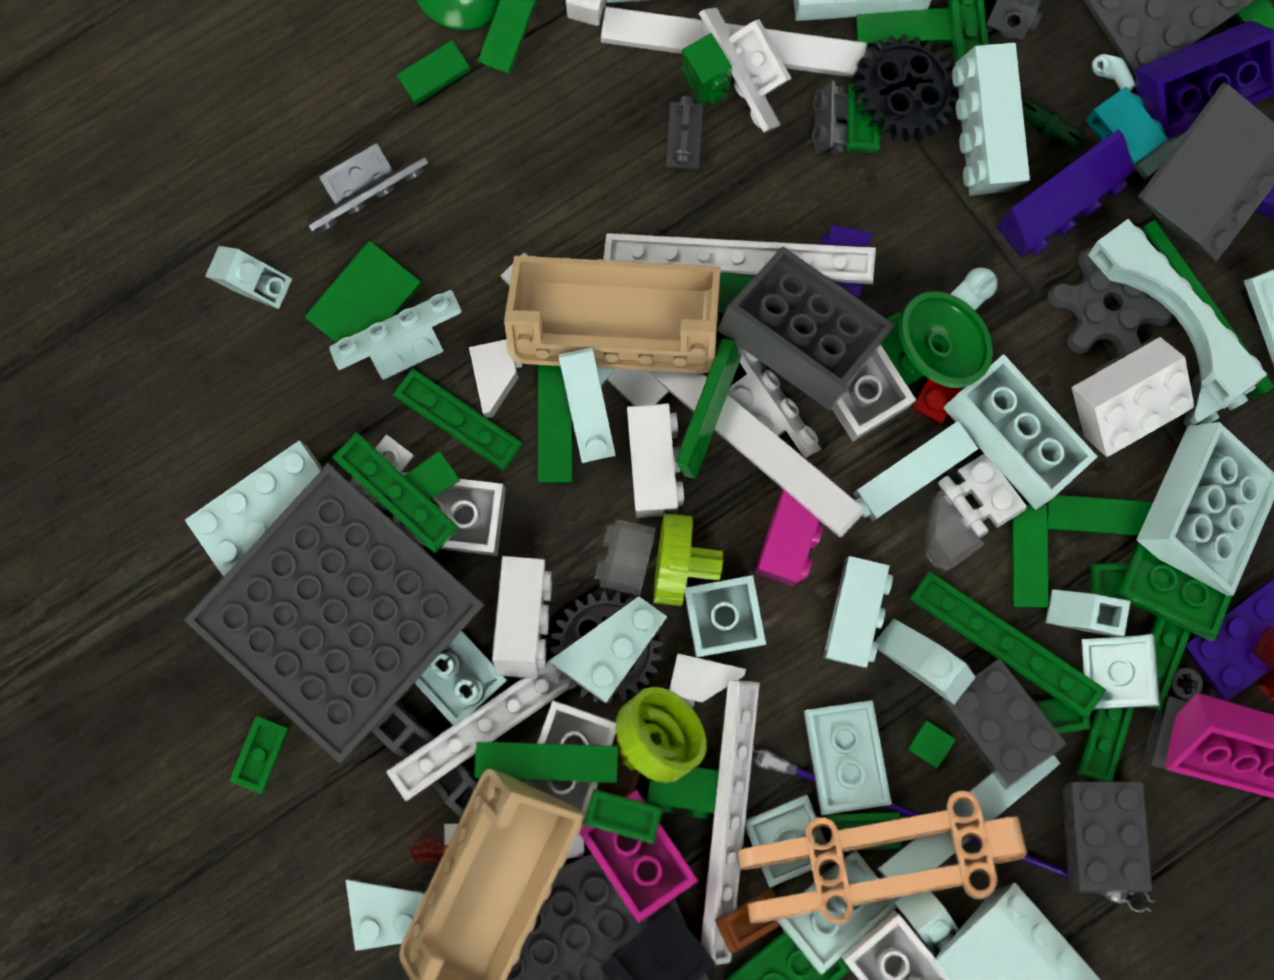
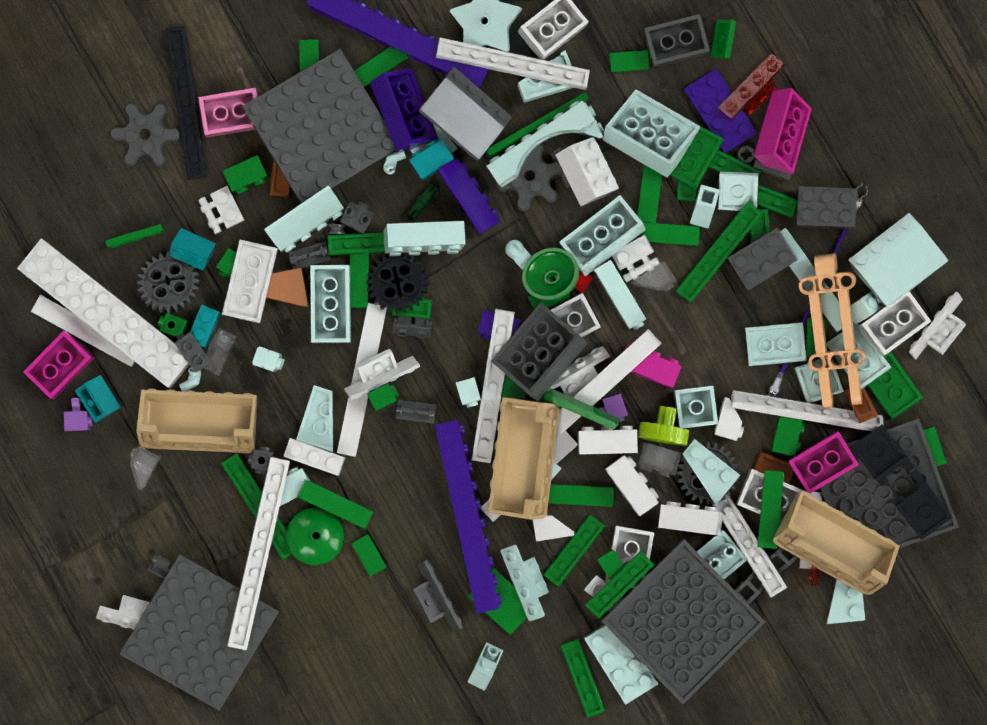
camera: 90 degrees left, 5 degrees up
green plate [229,716,291,794] -> none
light aqua slope [558,347,616,463] -> none
green tile [584,789,663,844] -> none
lime piece [615,687,706,783] -> none
light aqua brick [823,556,893,668] -> none
light aqua slope [875,618,976,705] -> none
green tile [907,720,956,769] -> none
none -> dark purple brick [435,420,502,614]
none -> light aqua brick [456,377,481,408]
none -> green tile [561,639,605,718]
none -> medium lavender brick [599,394,628,422]
none -> white brick [604,455,659,516]

